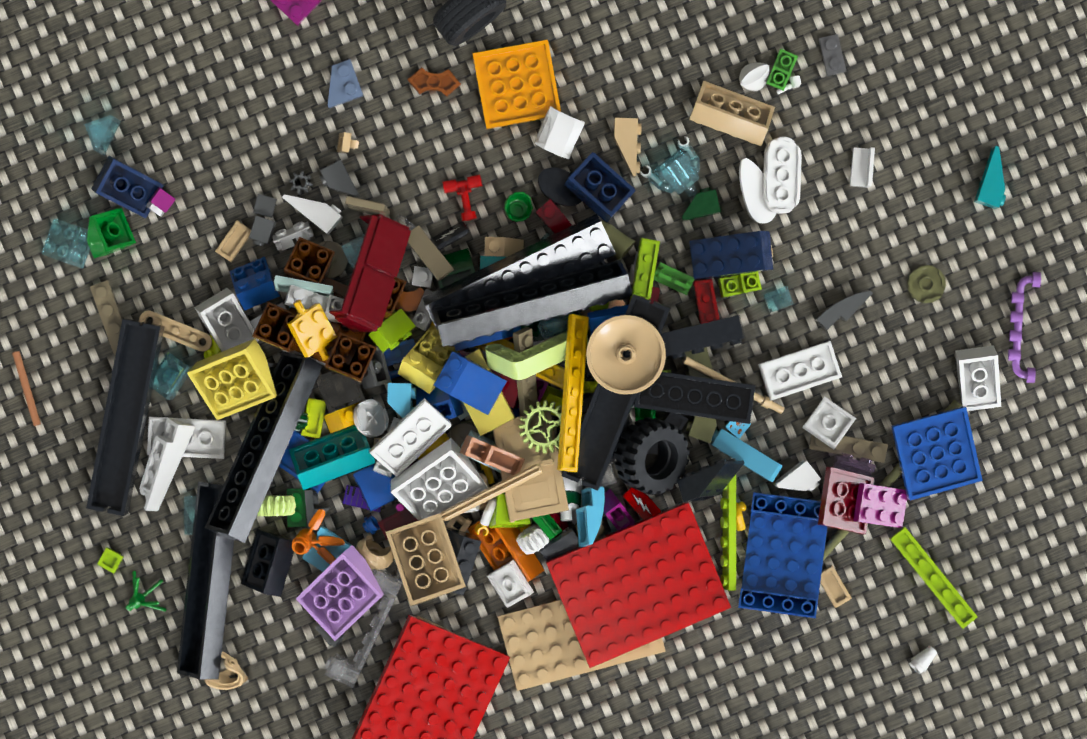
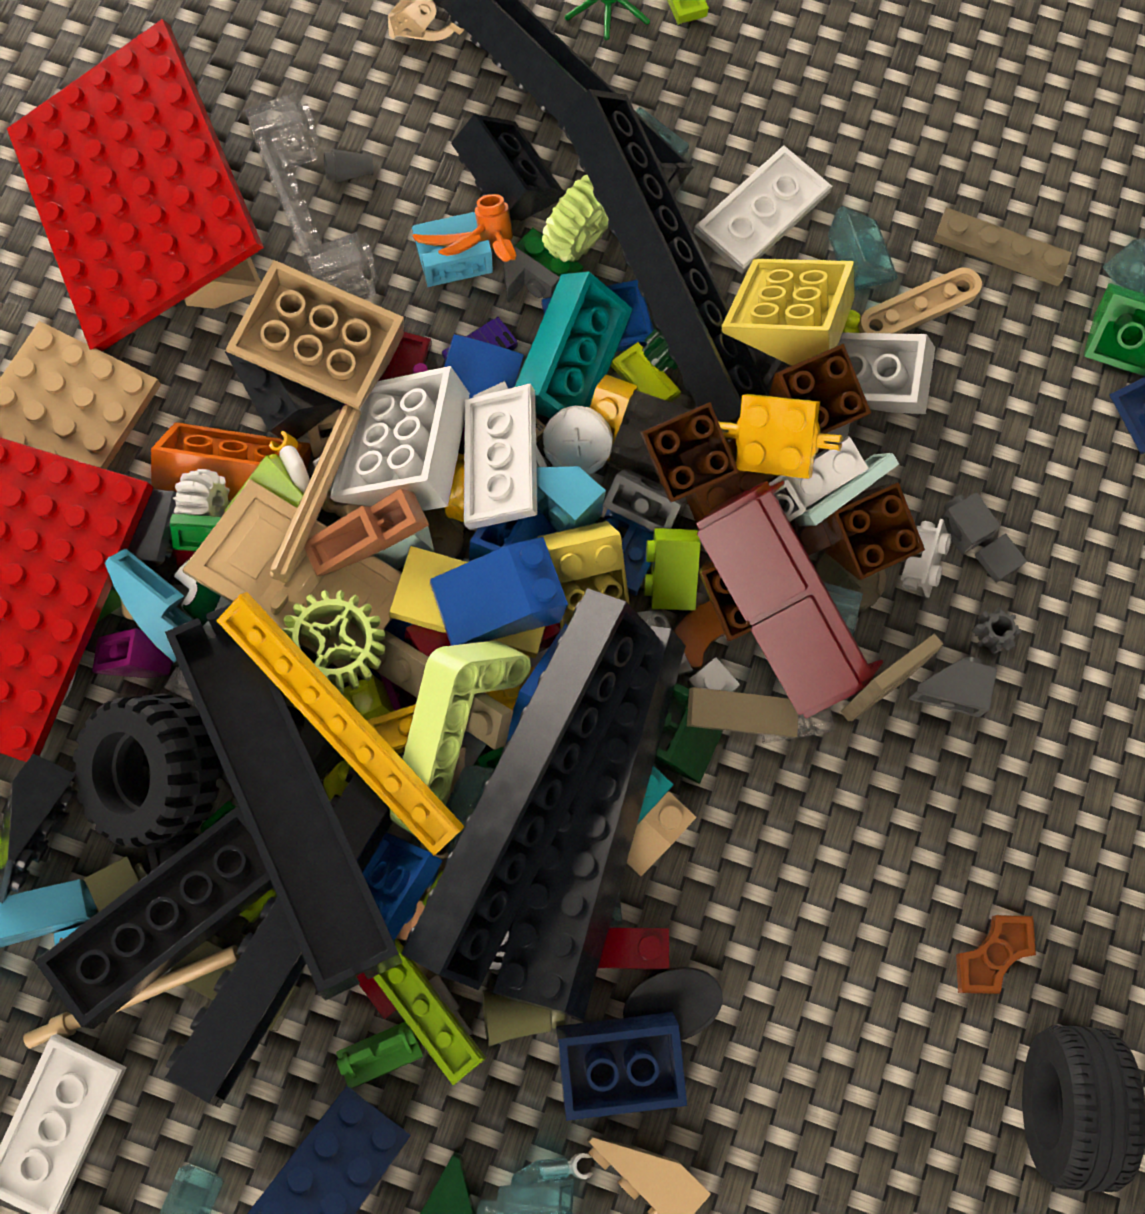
camera: 125 degrees right, 15 degrees down
nougat bar [12,351,41,426] -> none
black piece [86,319,165,516] -> none
white wedge [139,418,195,511] -> none
magenta piece [146,187,176,217] -> none
tan tile [215,220,251,263] -> none
blue slope [229,257,280,311] -> none
white slope [282,194,343,235] -> none
lavender slope [296,545,384,641] -> none
sand blue wing [328,59,363,109] -> none
tan tile [337,132,359,153] -> none
tan hair [356,535,394,571] -> none
blue plate [363,516,380,534] -> none
black slope [430,221,470,251] -> none
red bar [442,175,483,221] -> none
light orange plate [472,40,561,129] -> none
white tile [487,560,534,608] -> none
green hair [504,192,533,222] -> none
white slope [534,106,585,159] -> none
tan dish [586,315,666,394] -> none
red slope [622,487,662,520] -> none
red tile [693,278,720,324] -> none
lime slope [718,272,762,298] -> none

